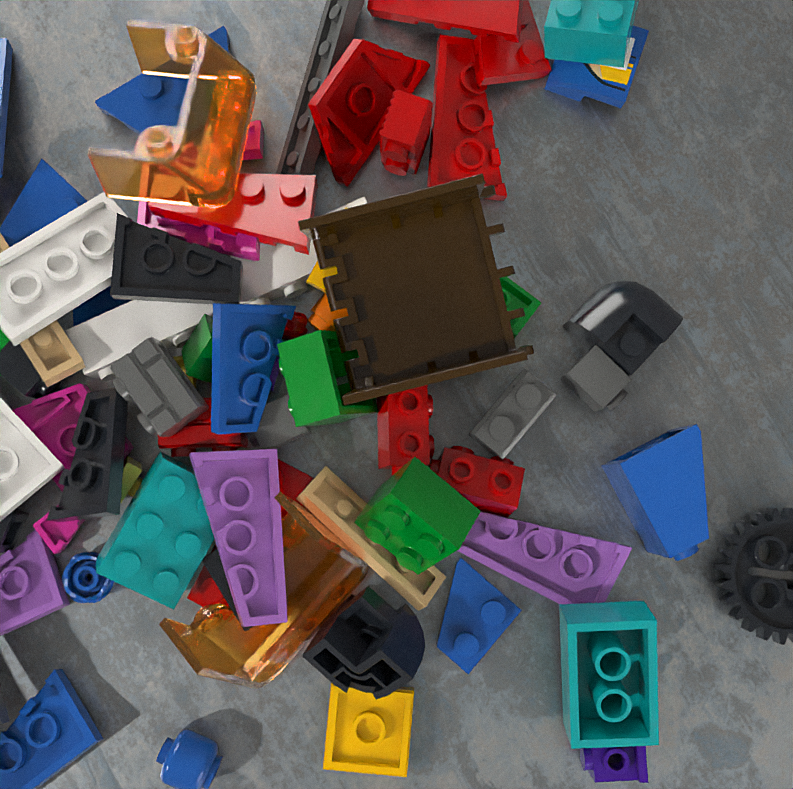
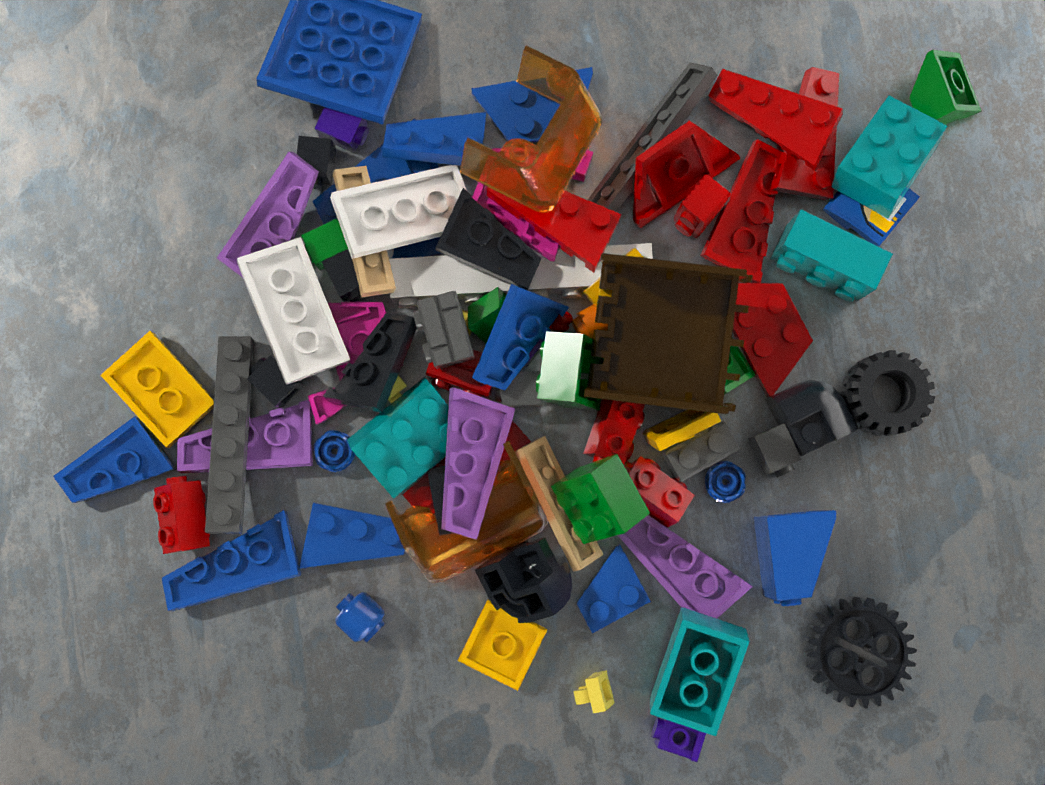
camera: 15 degrees right, 0 degrees up
none -> blue wing [299,503,411,568]
none -> blue wing [383,112,486,168]
none -> light yellow tile [573,670,615,713]
none -> yellow plate [642,409,721,451]
none -> blue plate [705,461,746,503]
none -> red wing [732,283,813,398]
none -> teal brick [770,209,893,302]
none -> black tyre [841,350,935,436]

